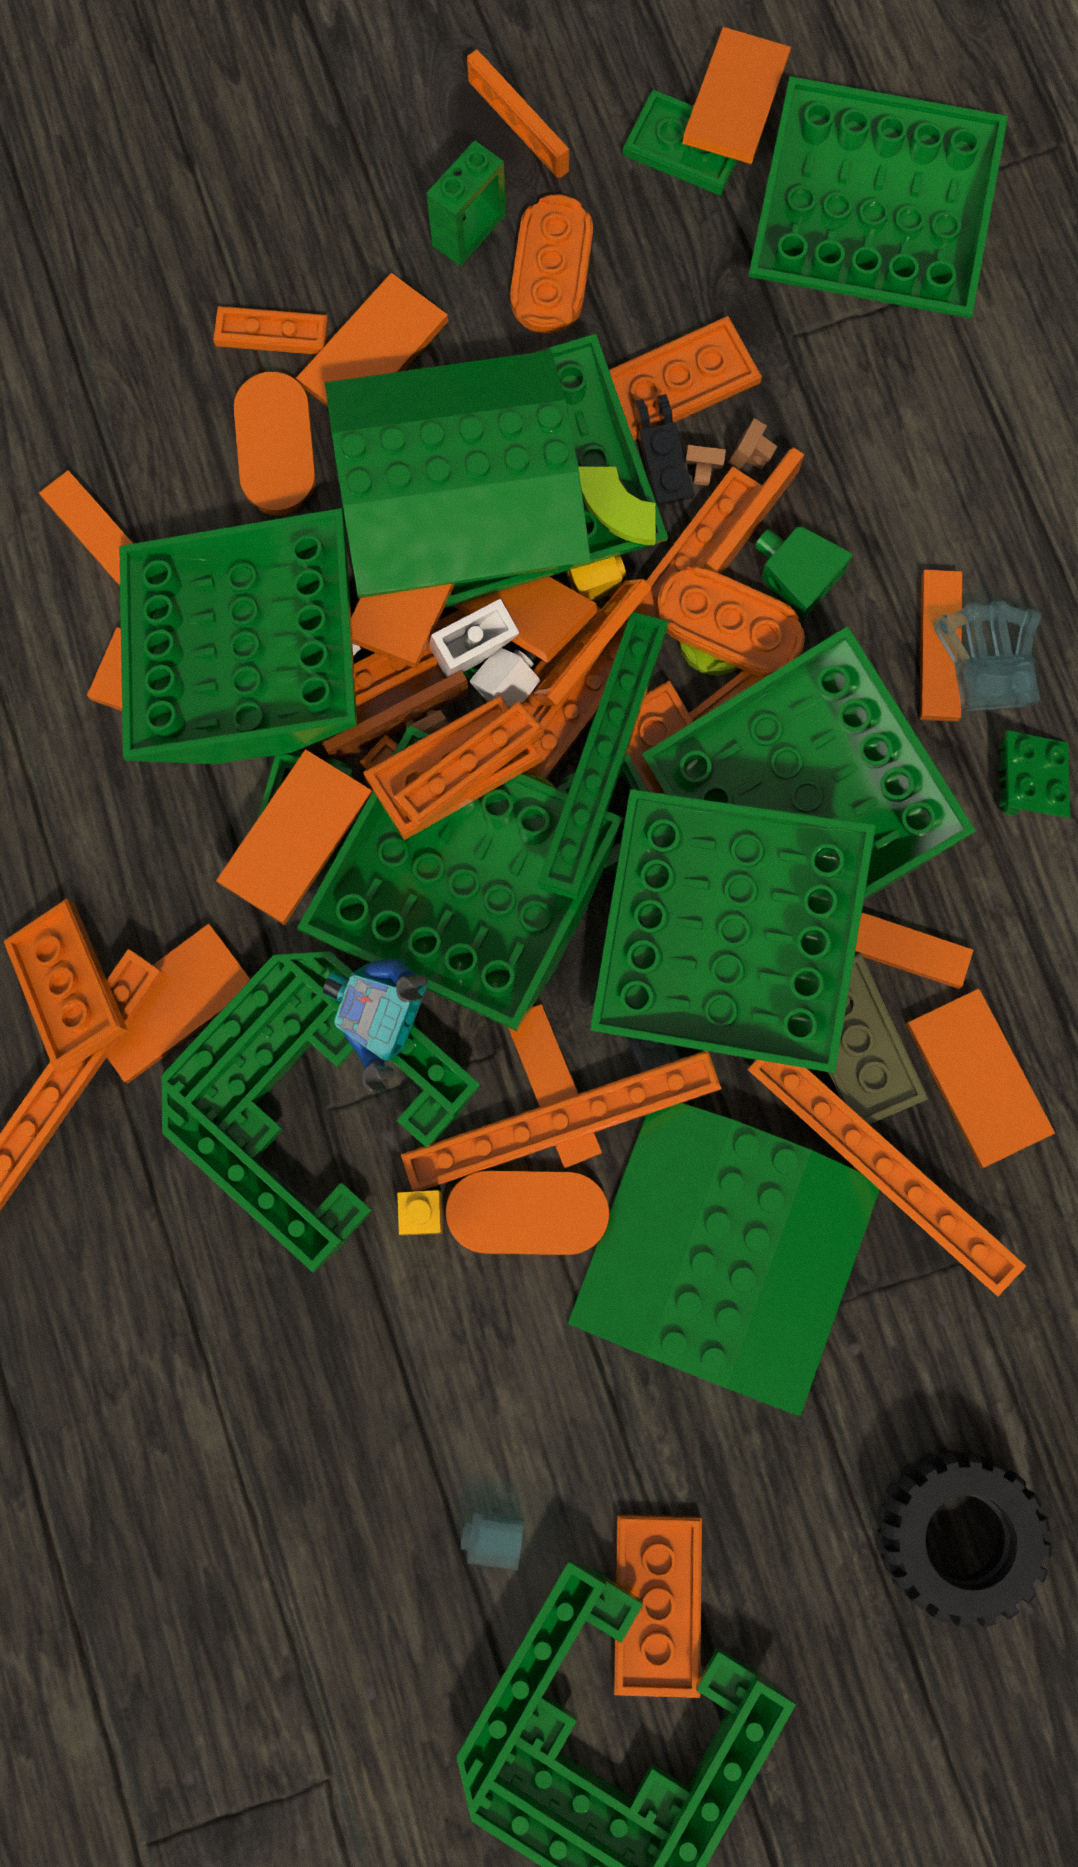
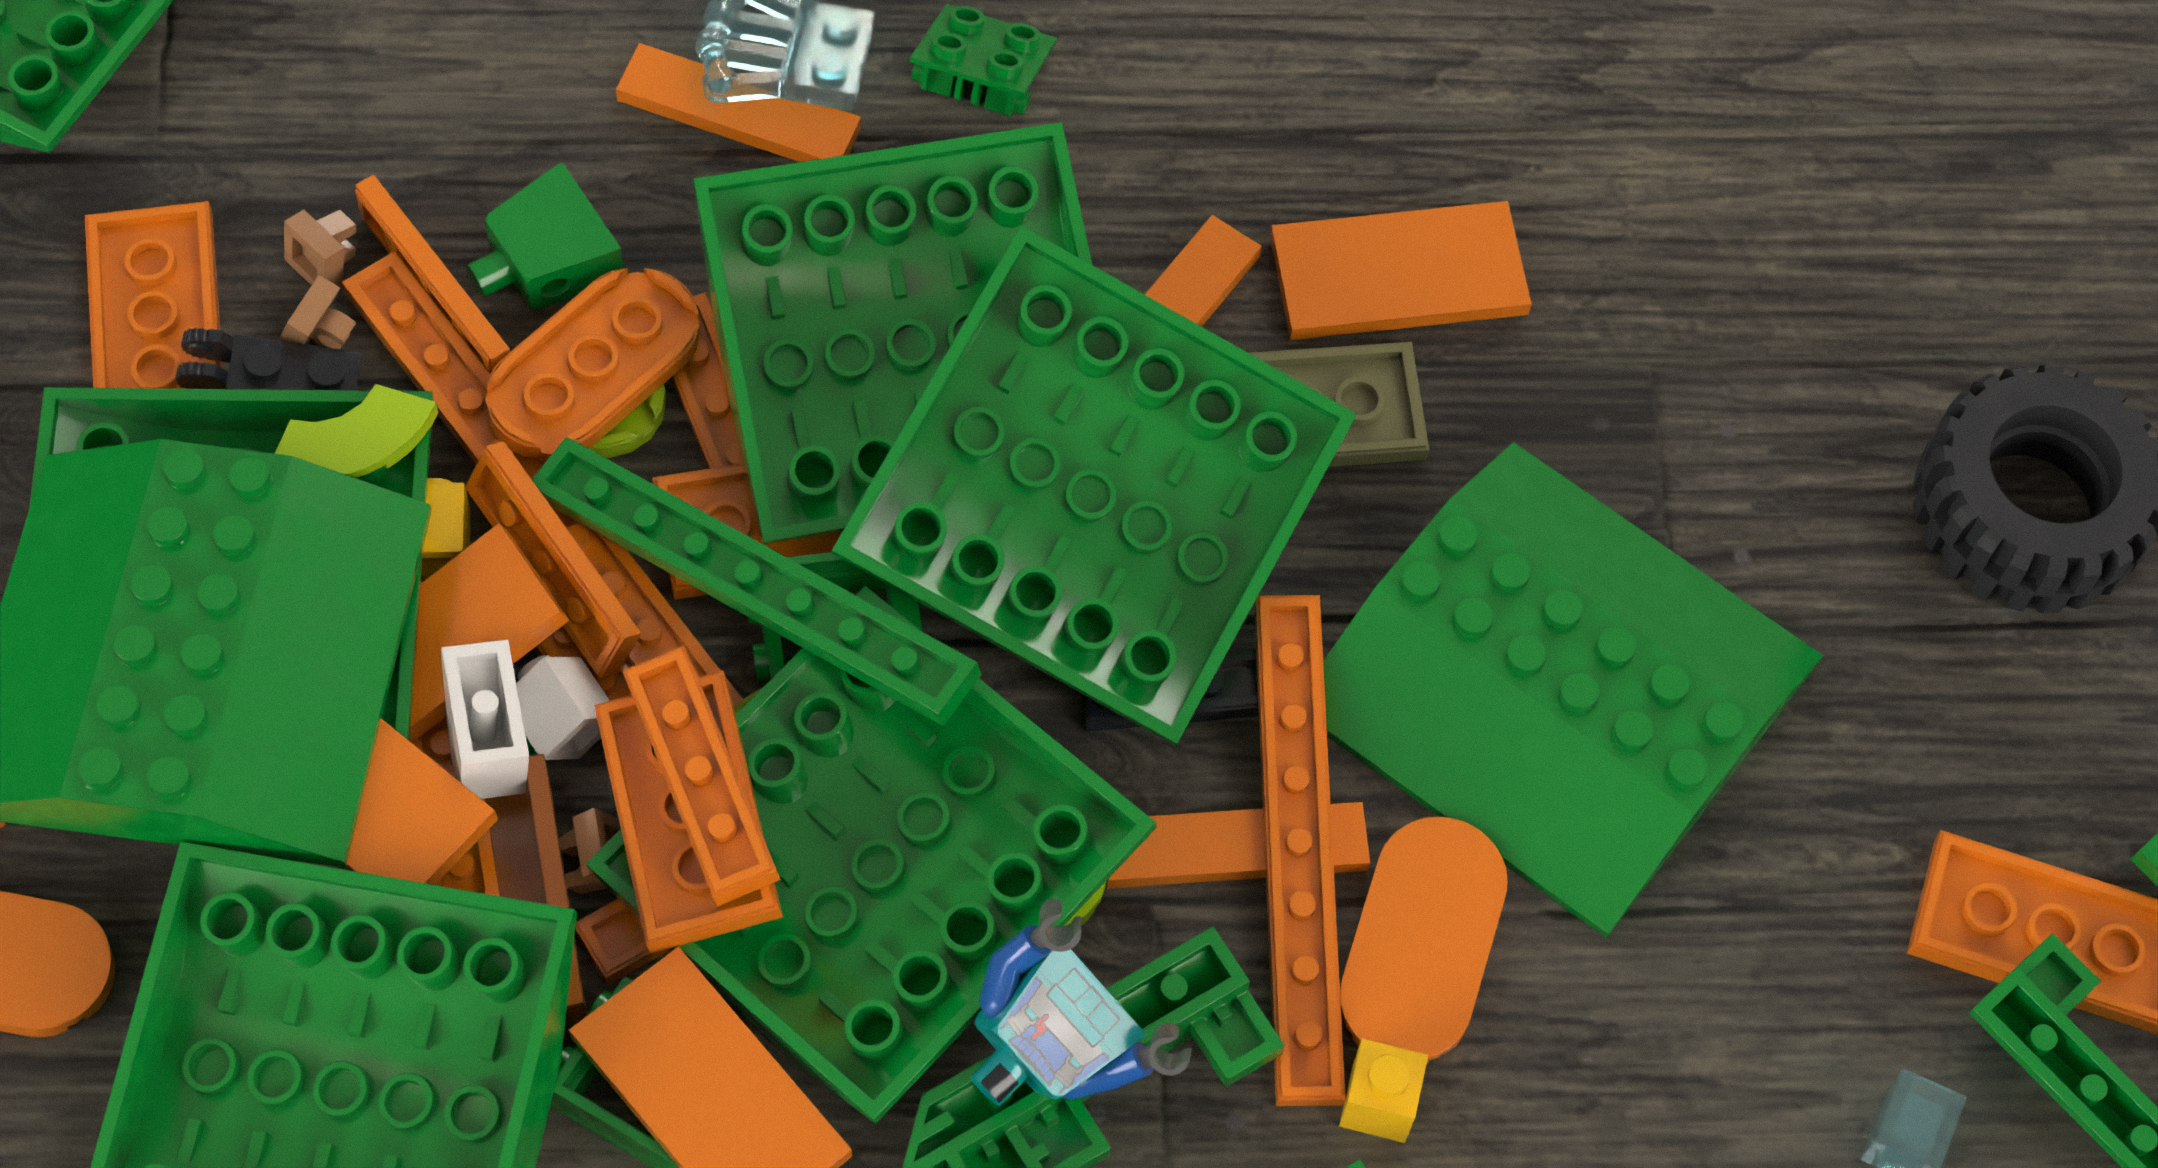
camera: 80 degrees left, 15 degrees down
orange plate [748,1060,1026,1297] -> none

